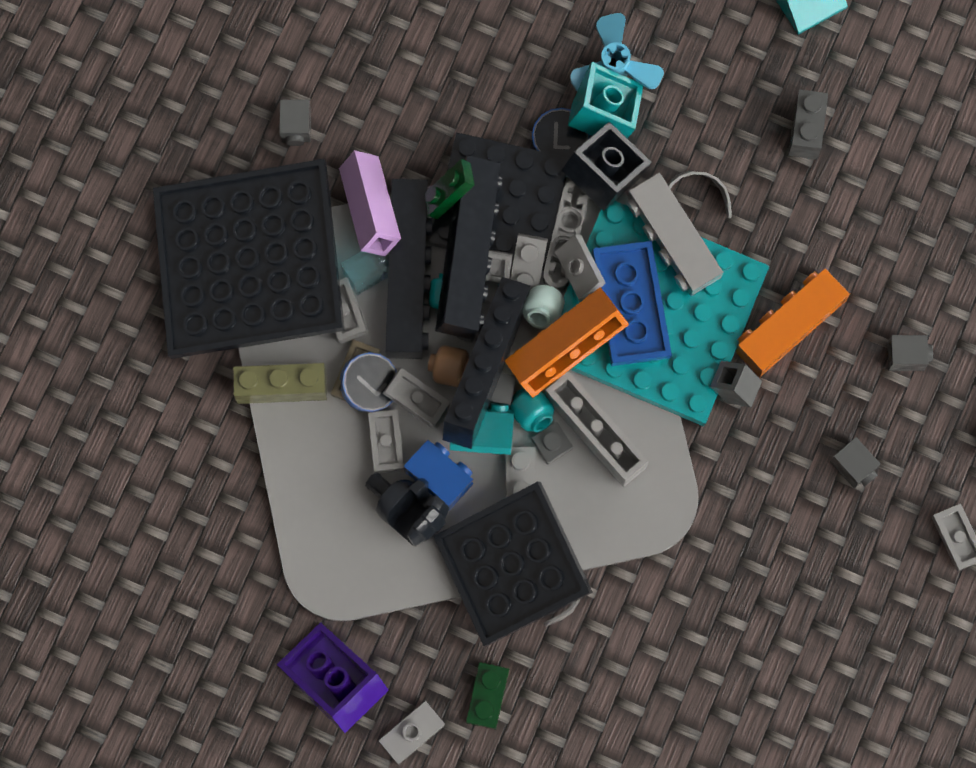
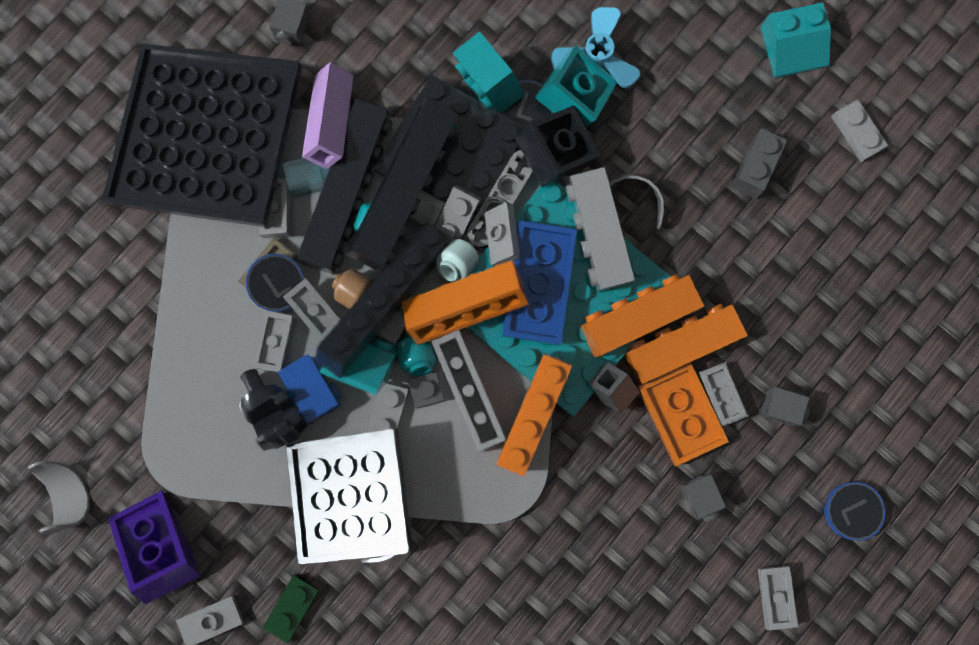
camera: 15 degrees right, 5 degrees up
olive brick [233,363,327,404] -> none
dark green plate [424,159,475,219] -> none
none -> light grey piece [28,461,90,536]
none -> teal brick [453,31,525,114]
none -> orange brick [496,352,572,477]
none -> orange brick [580,274,704,358]
none -> orange plate [637,362,729,466]
none -> light grey plate [697,362,748,426]
none -> light grey plate [831,100,888,162]

